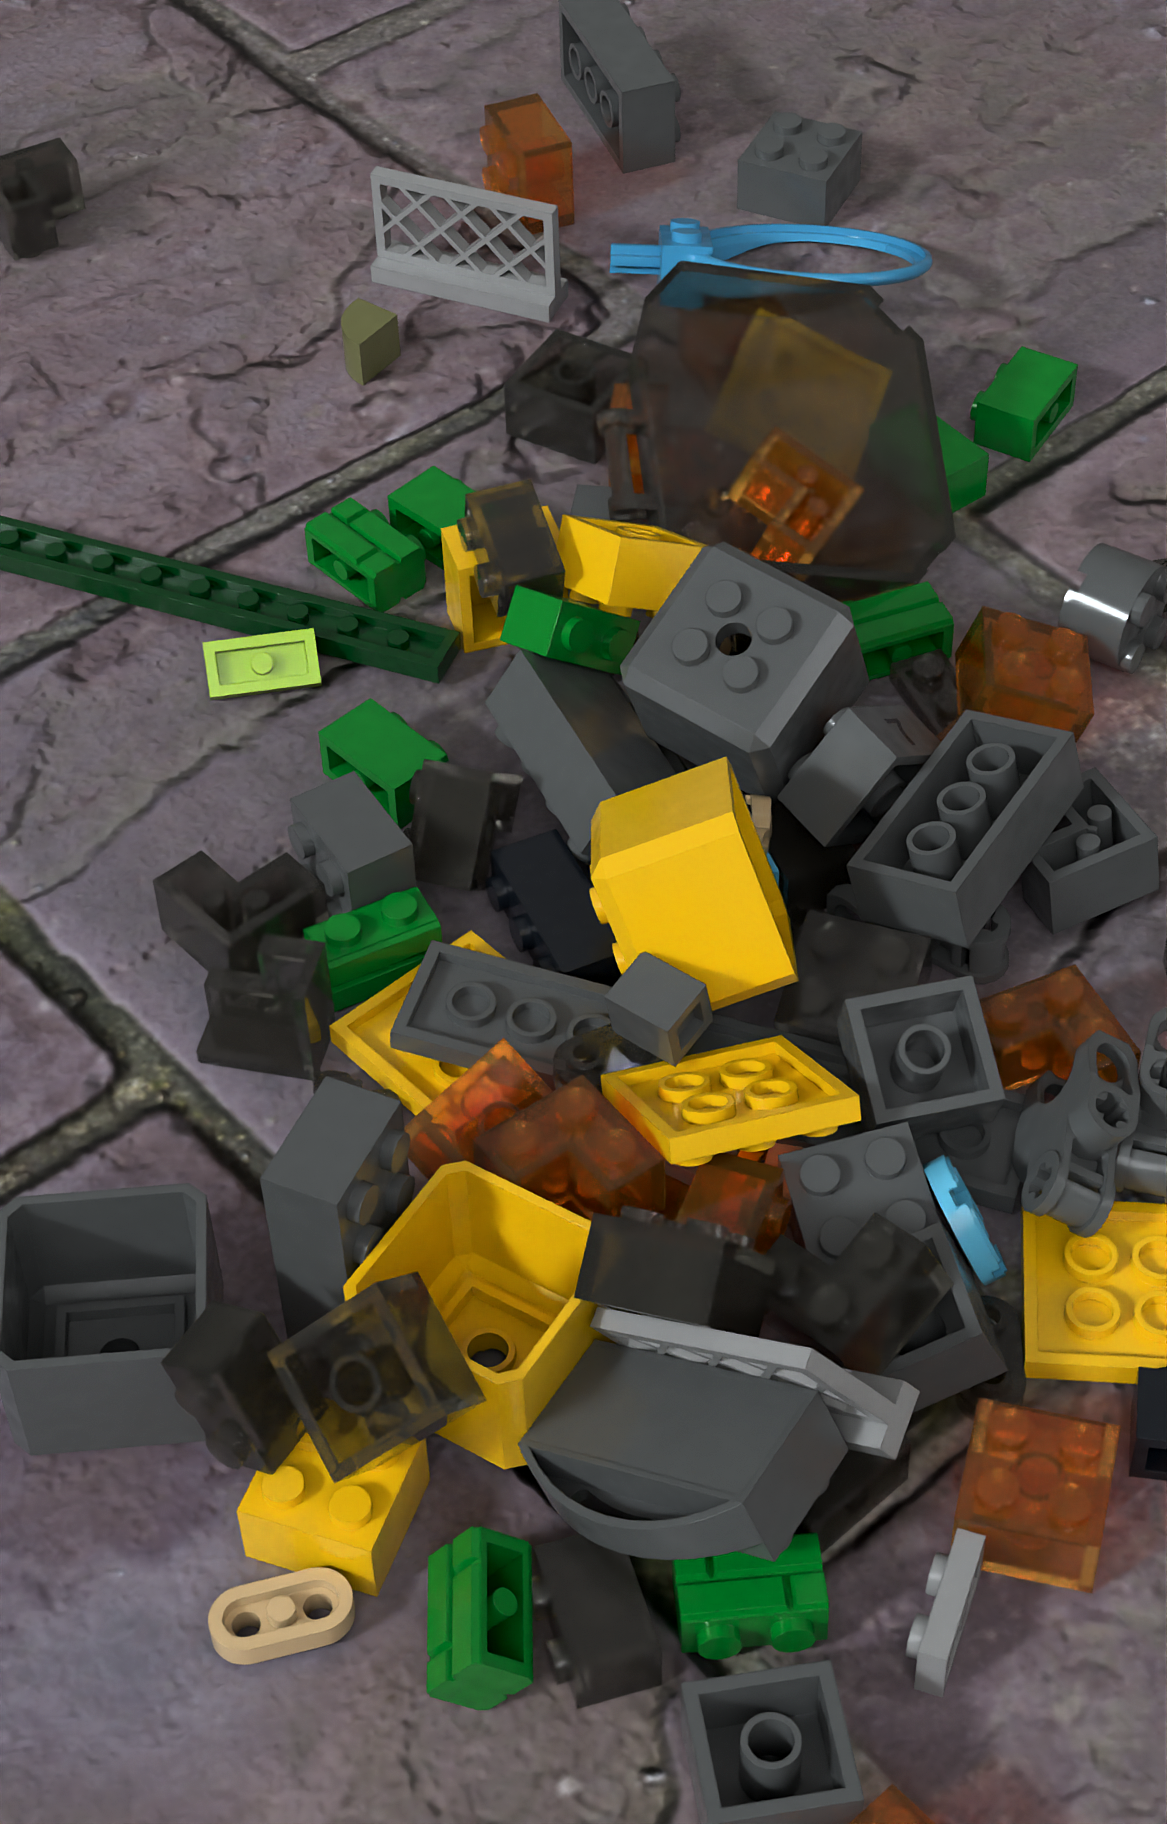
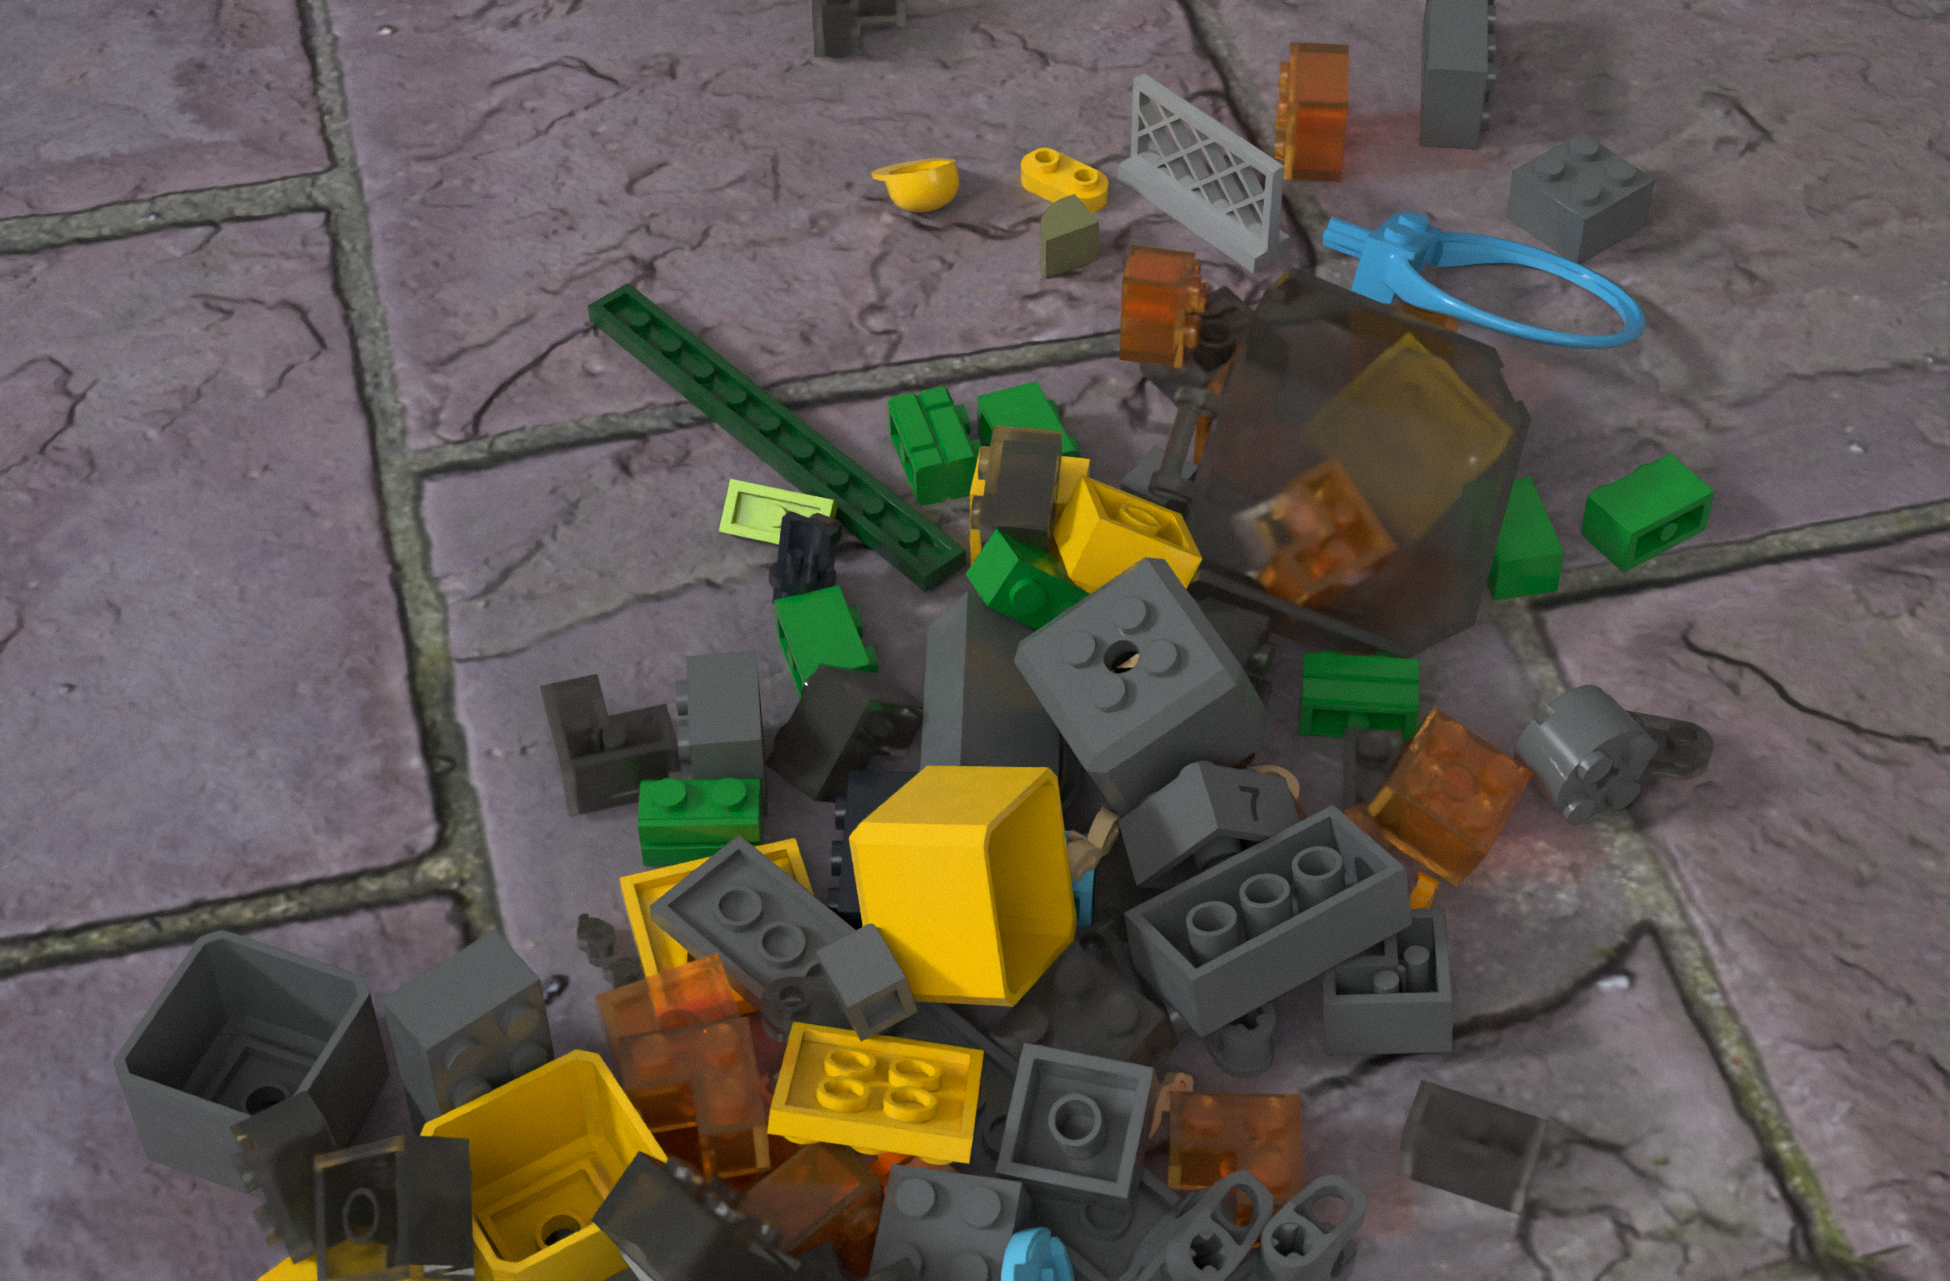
camera: 25 degrees right, 0 degrees up
clear smoke panel [196,934,335,1081] -> none
none -> black hips [768,511,843,604]
none -> yellow cap [871,158,960,213]
none -> yellow plate [1021,148,1108,213]
none -> clear orange brick [1119,245,1209,368]

